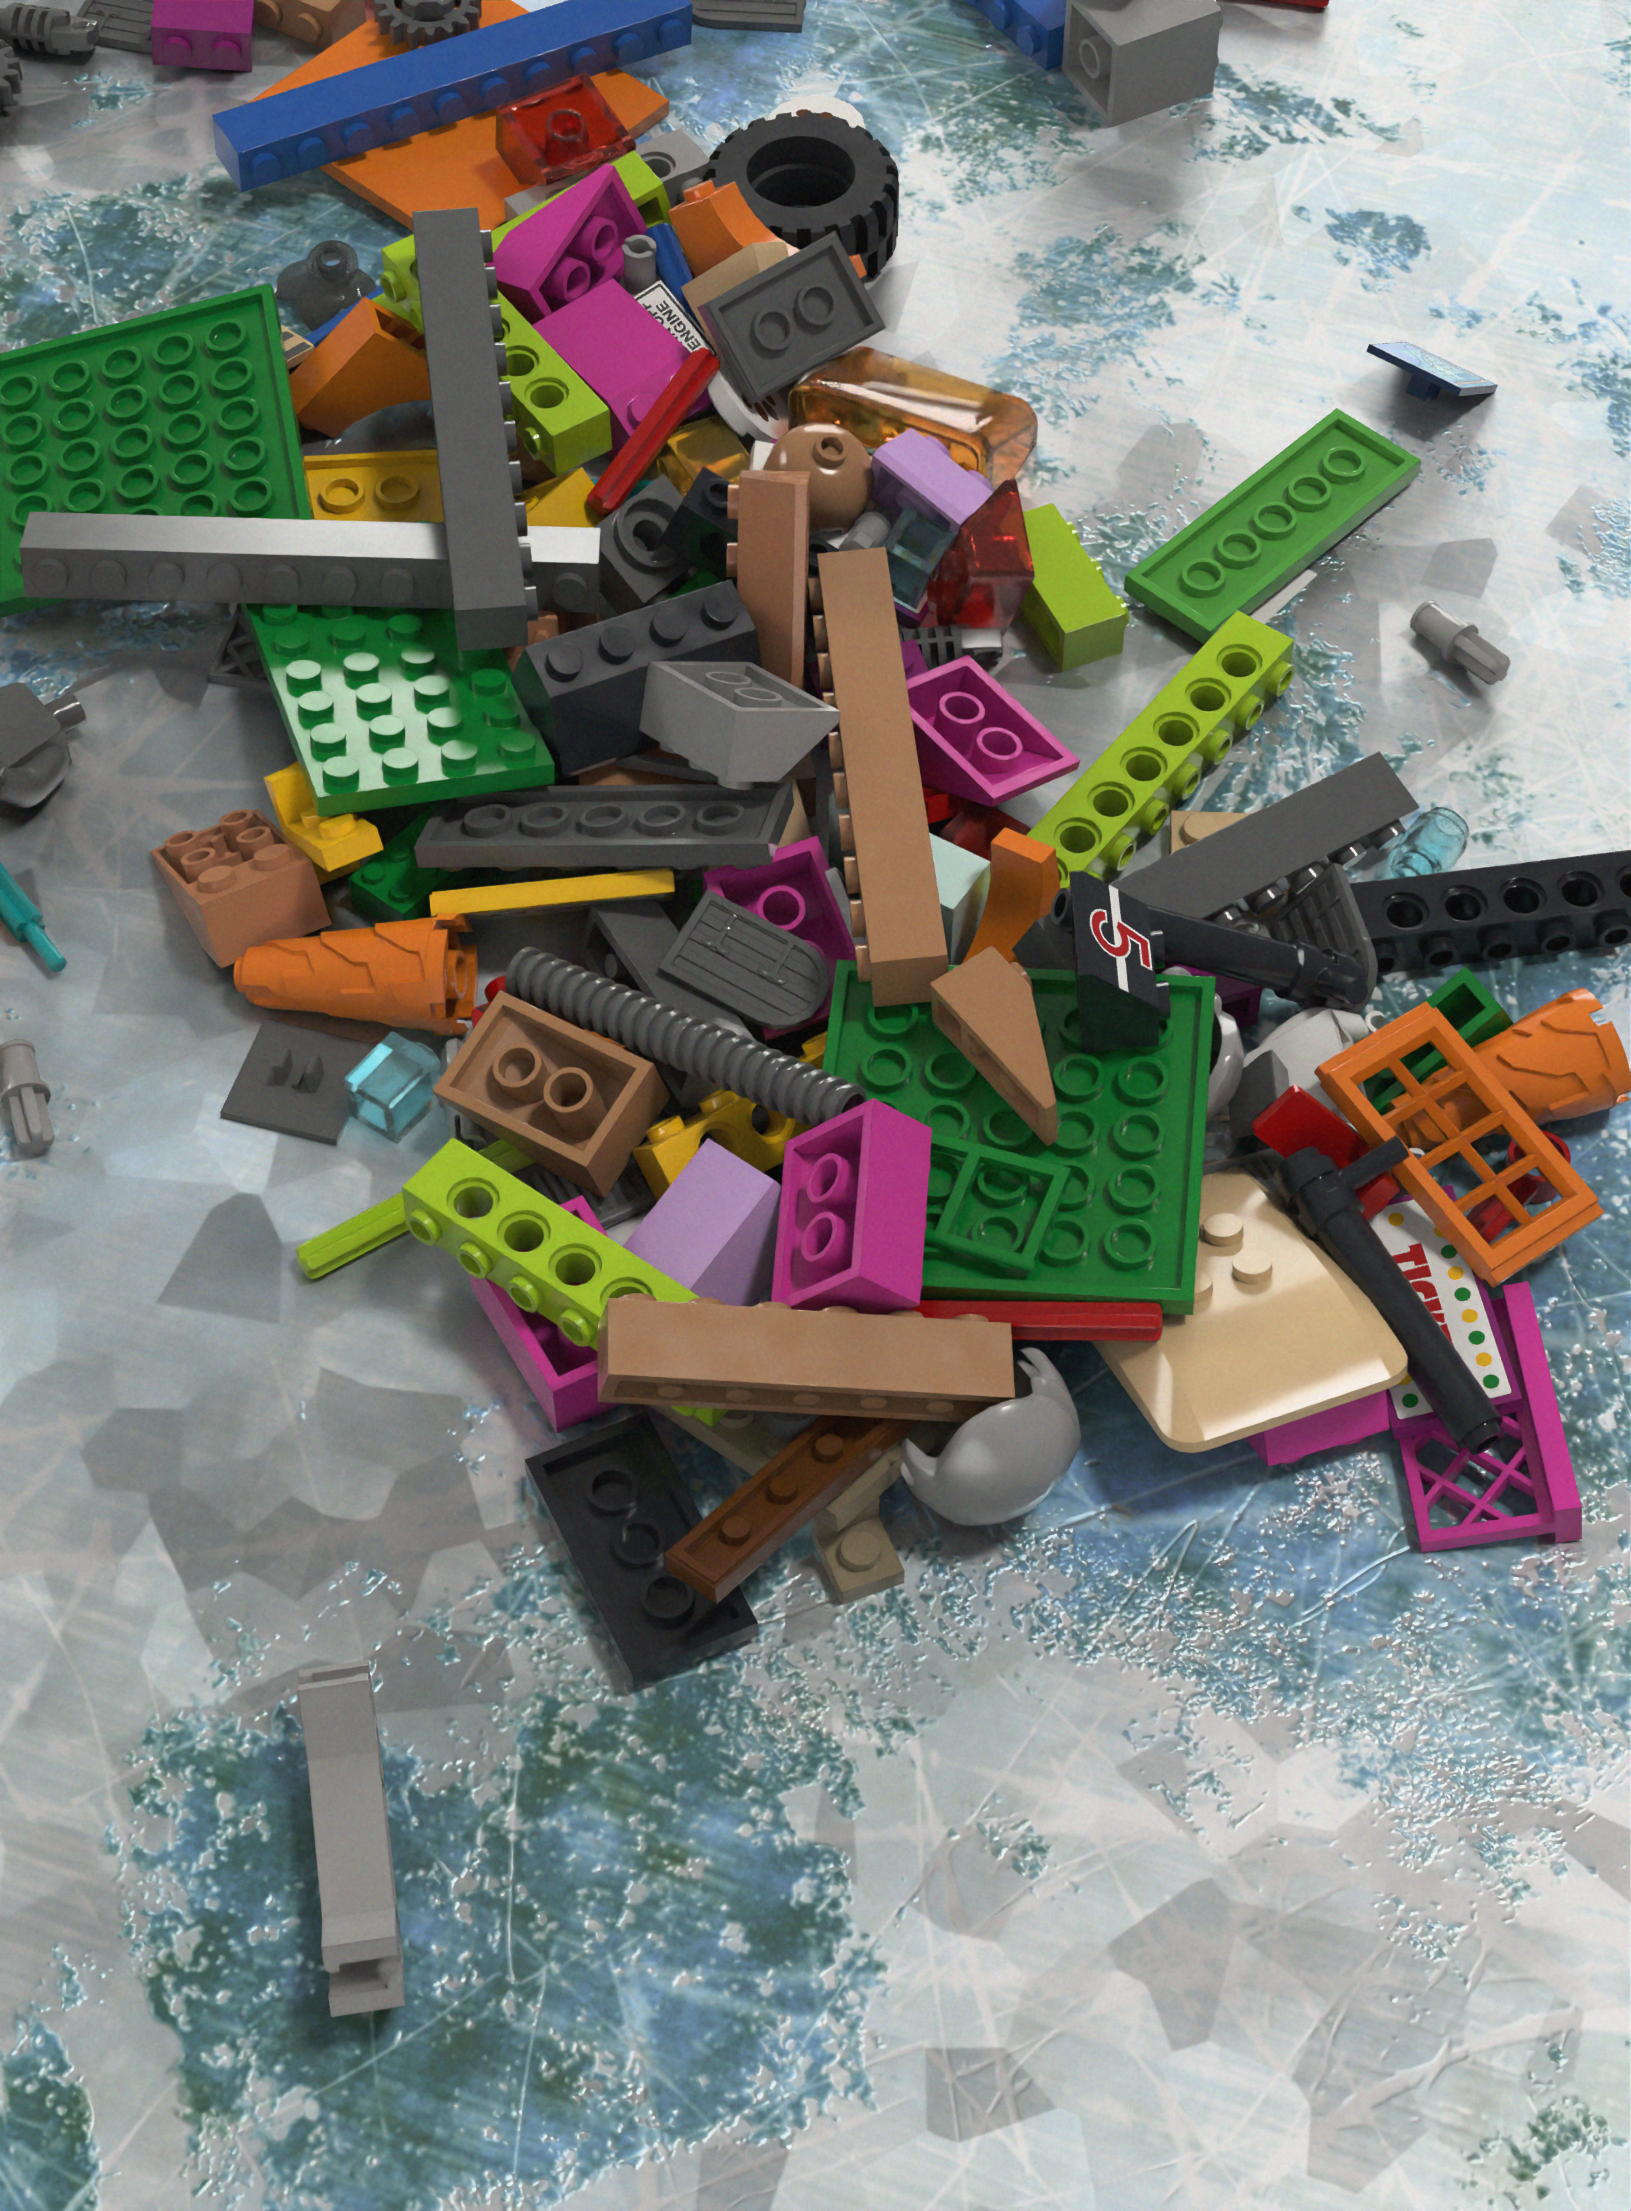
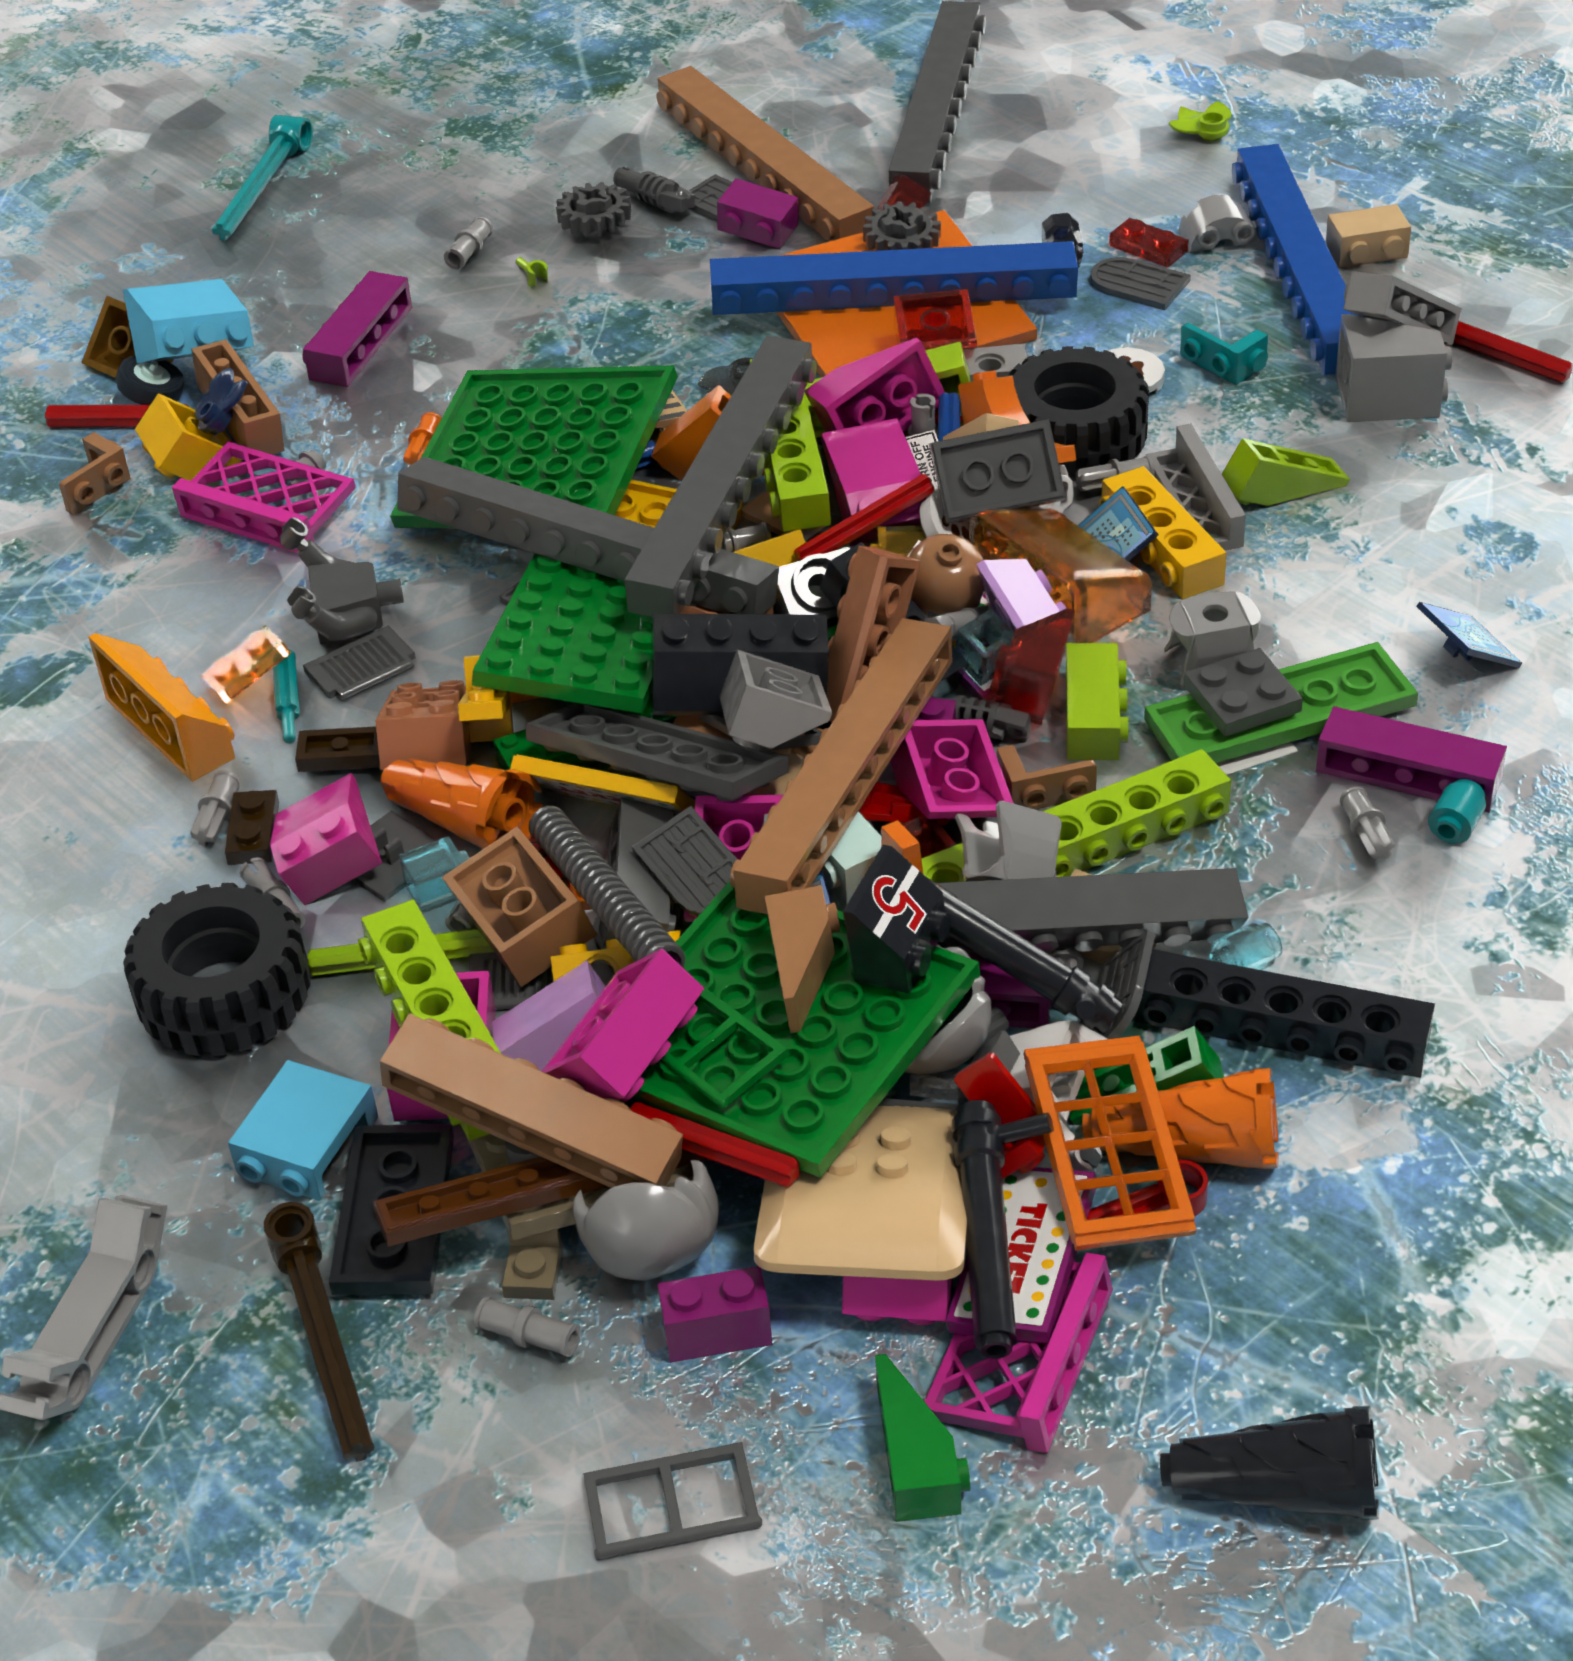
camera: 30 degrees right, 10 degrees down
none -> black tyre [123,883,311,1057]
none -> dark brown plate [225,790,279,865]
none -> medium azure panel [228,1060,378,1200]
none -> light grey pin [239,857,306,930]
none -> dark brown piece [263,1202,374,1462]
none -> dark pink slope [270,773,382,905]
none -> dark brown plate [295,726,380,772]
none -> dark grey window [303,625,416,700]
none -> light grey pin [474,1297,581,1357]
none -> dark grey window [583,1442,762,1559]
none -> magenta brick [657,1266,773,1363]
none -> green slope [875,1354,971,1522]
none -> light grey piece [955,801,1062,882]
none -> medium nougat bracket [997,745,1097,810]
none -> piece [1063,486,1159,588]
none -> light grey axle [1075,456,1155,492]
none -> yellow brick [1099,466,1227,600]
none -> light grey fence [1146,423,1246,551]
none -> light grey piece [1164,591,1261,690]
none -> teal bracket [1180,323,1268,385]
none -> dark grey plate [1183,648,1303,737]
none -> lime slope [1222,438,1351,506]
none -> magenta brick [1316,706,1507,813]
none -> teal brick [1428,779,1486,844]

